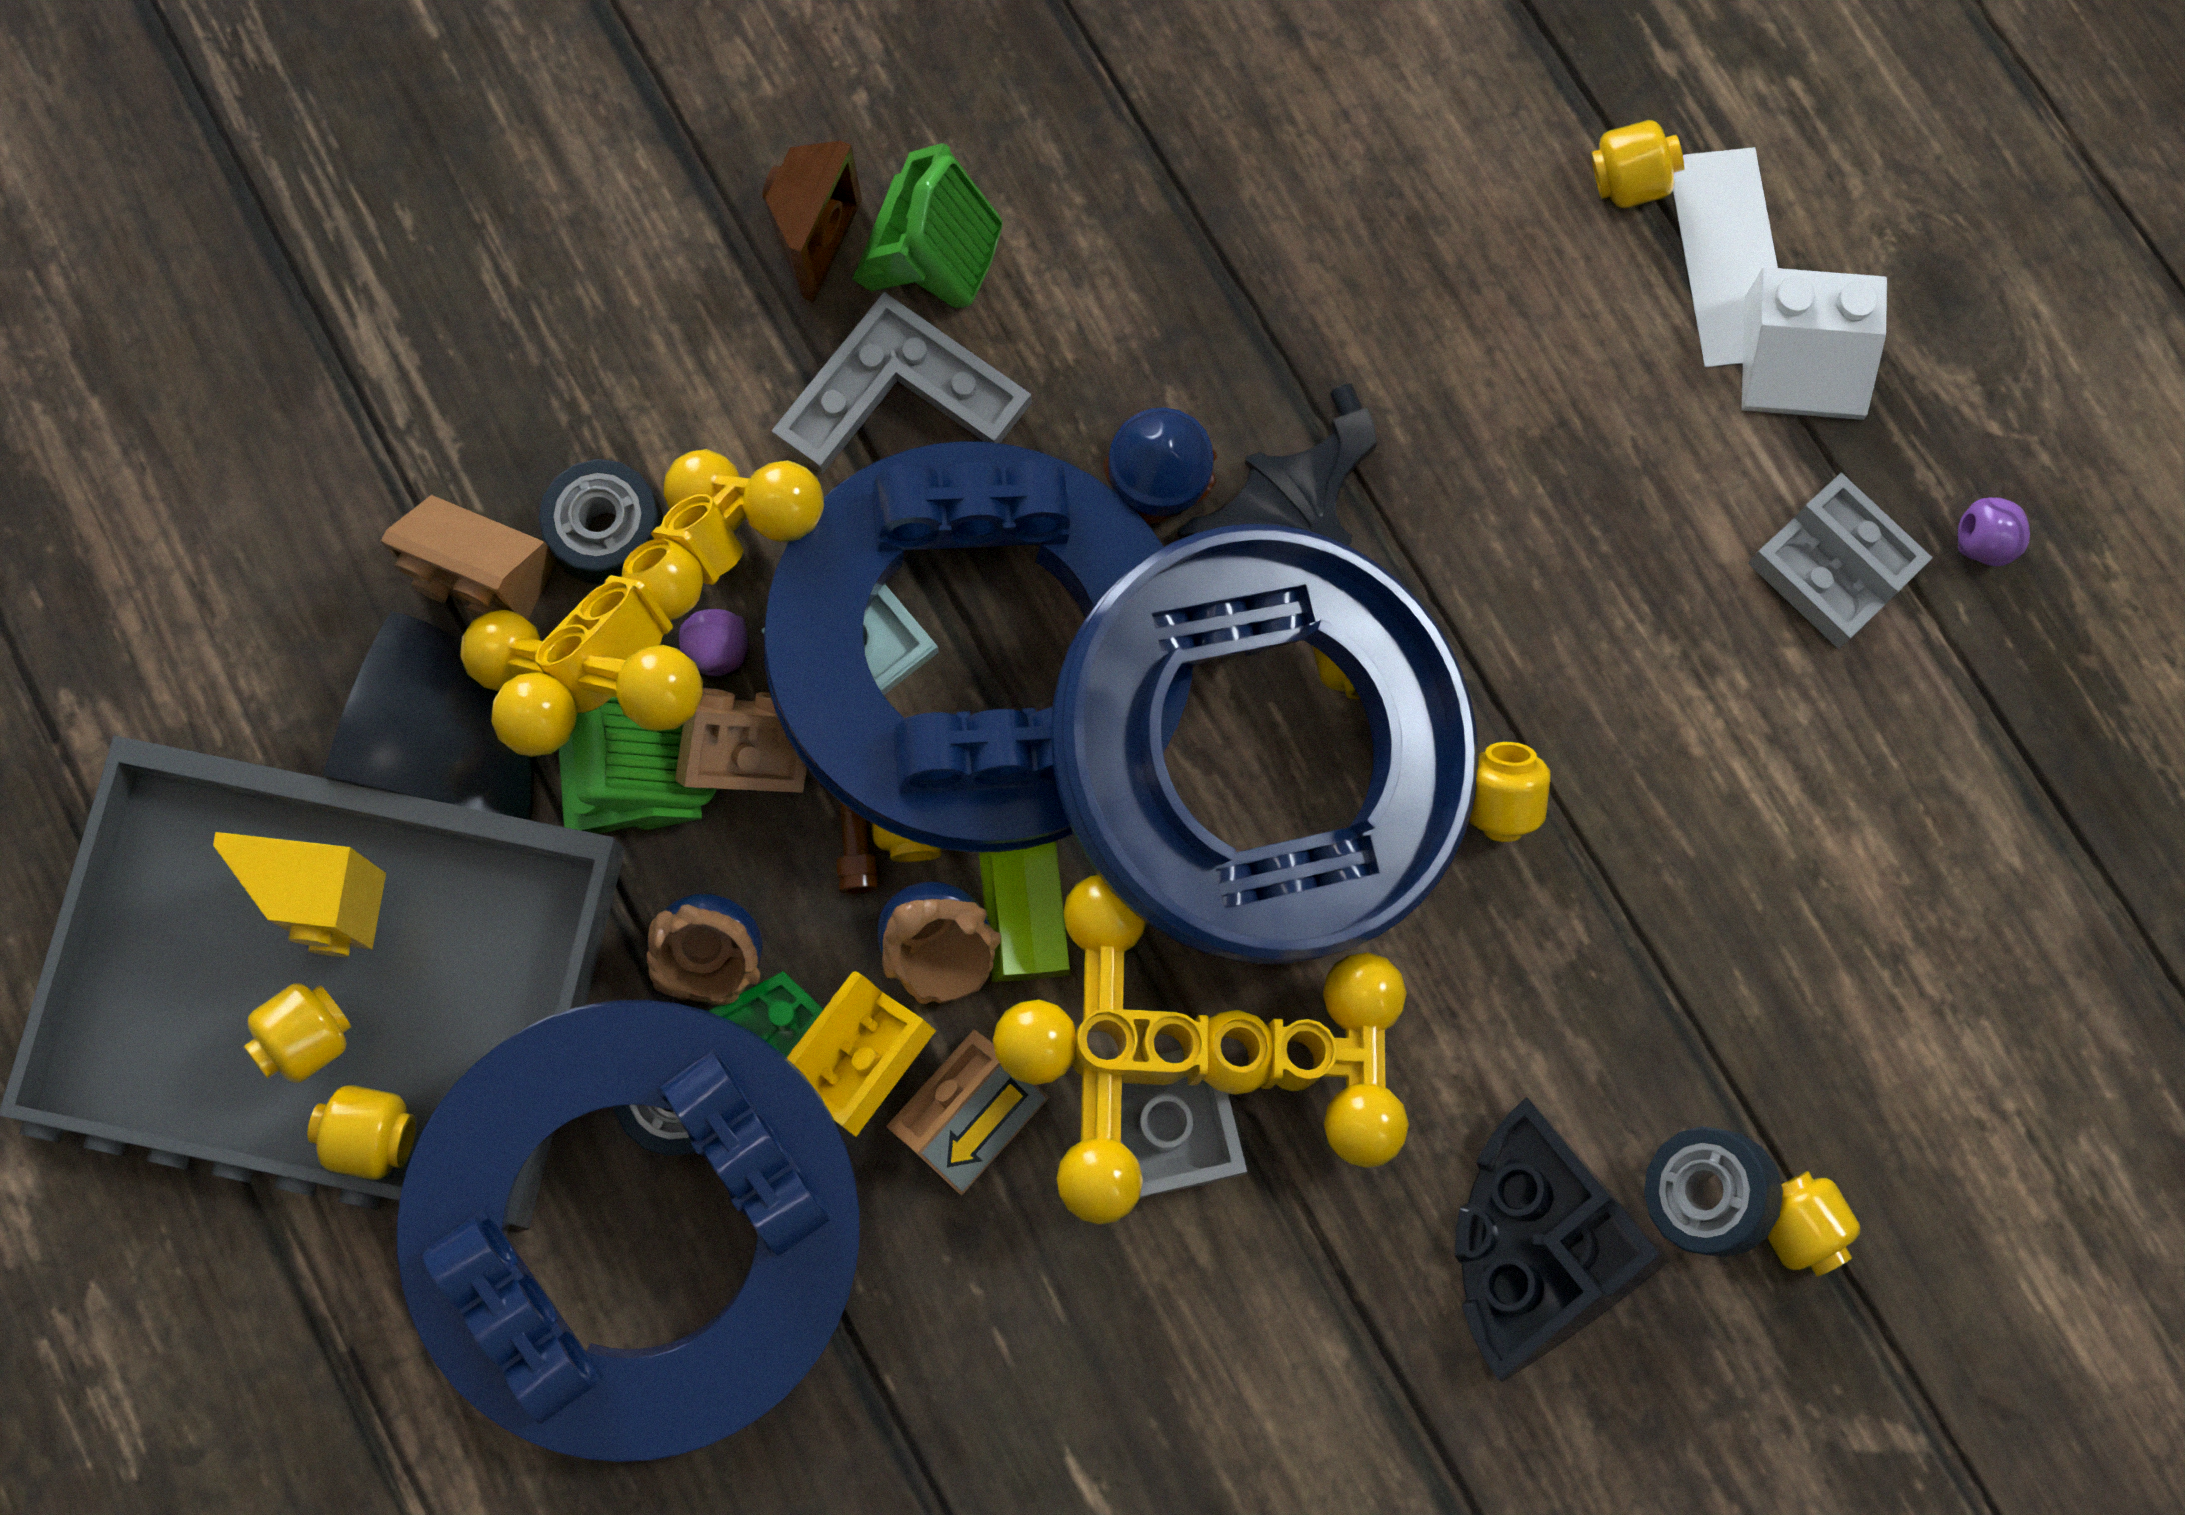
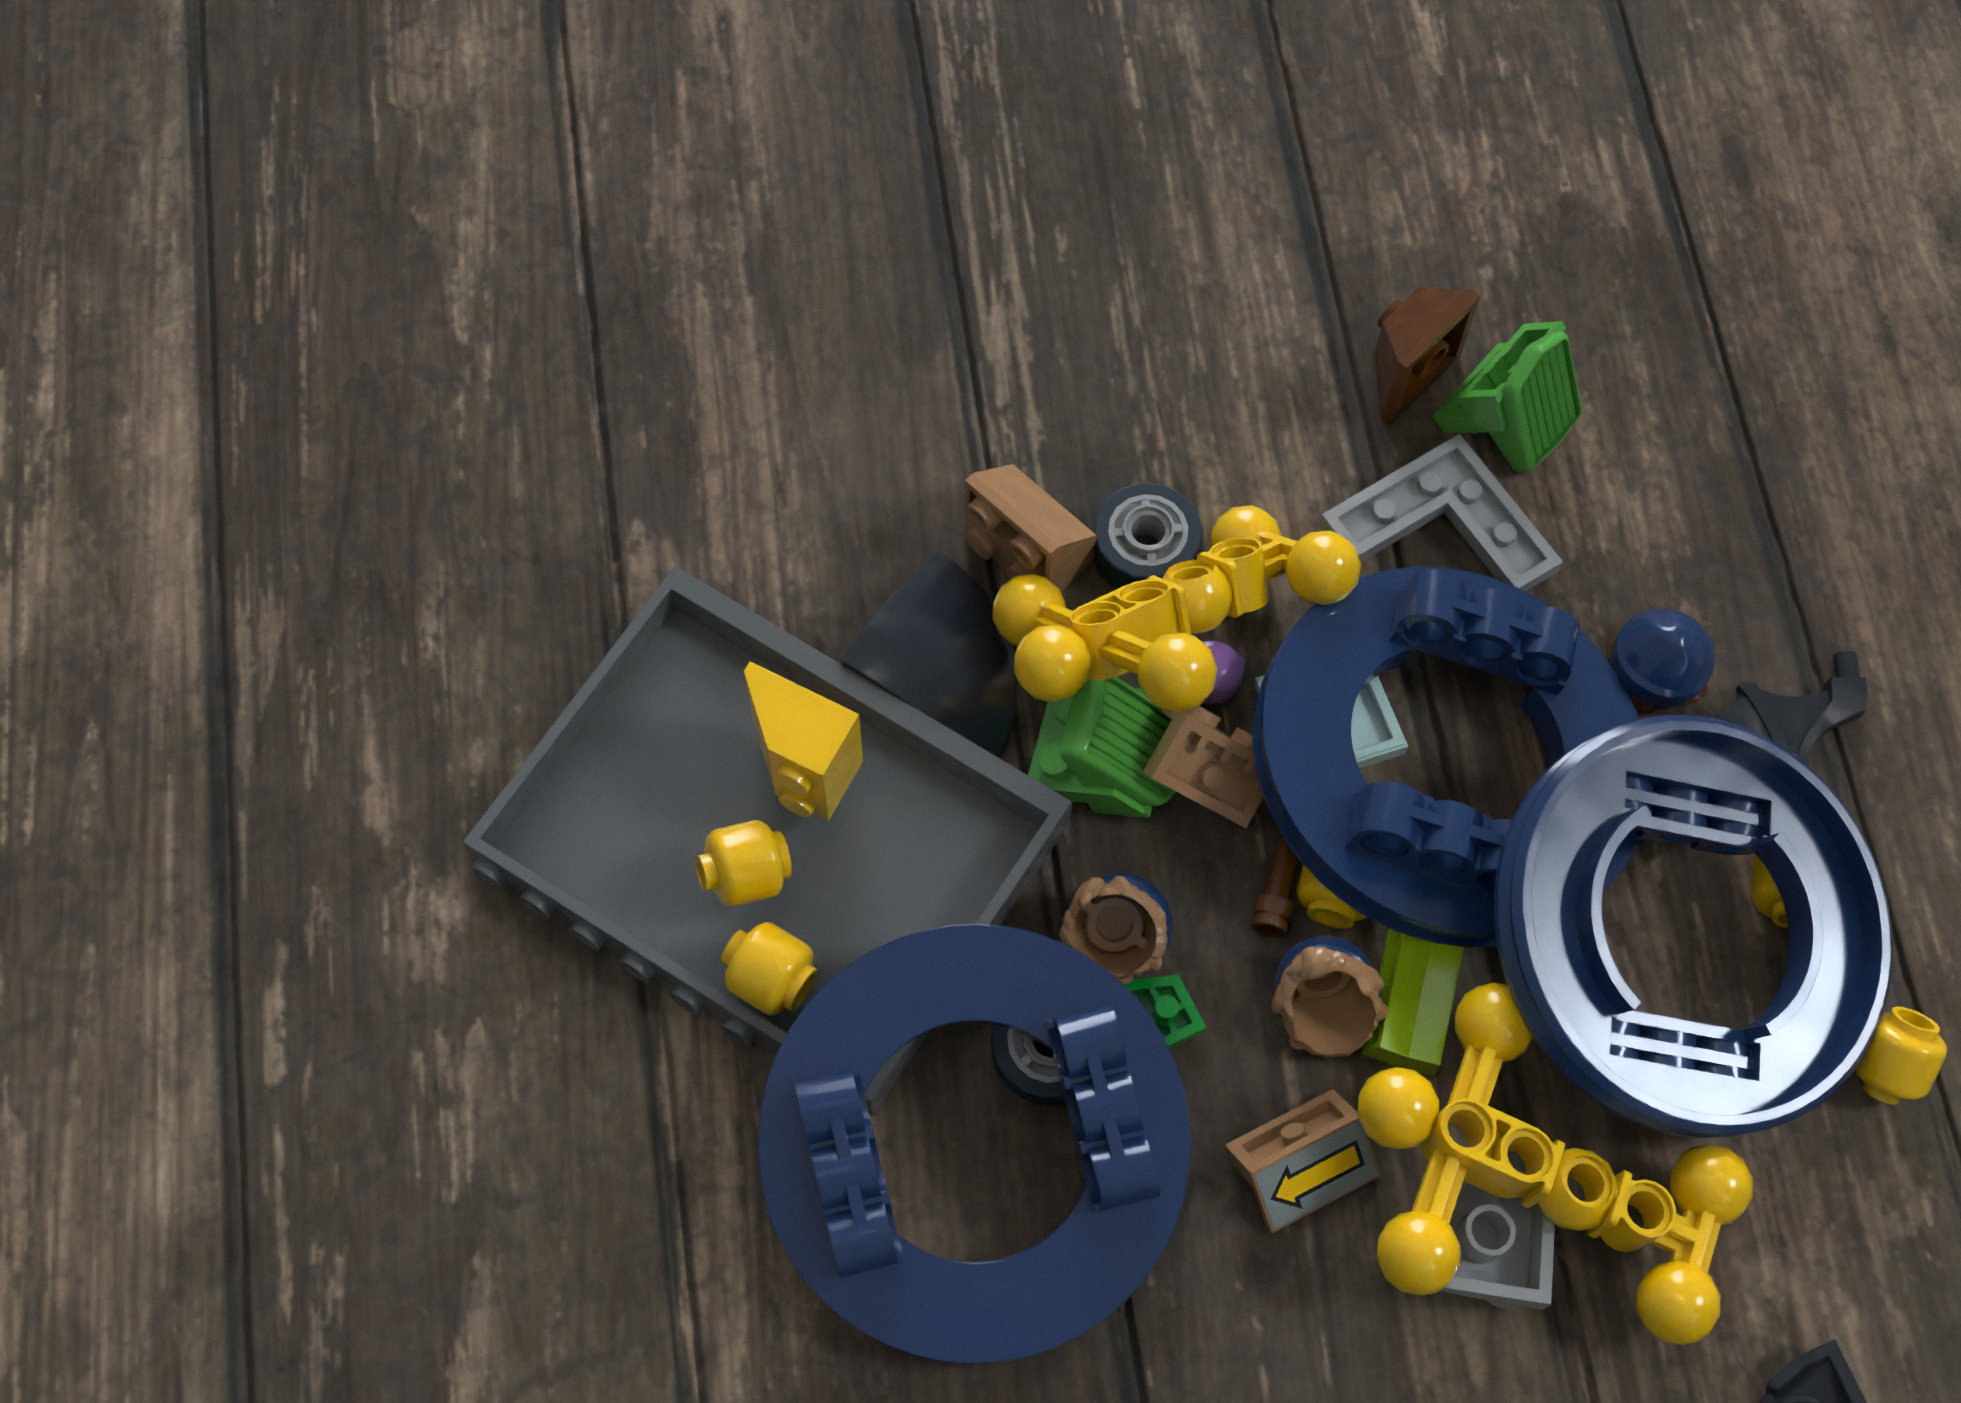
camera: 20 degrees right, 10 degrees down
yellow bracket [787,971,936,1137] -> none

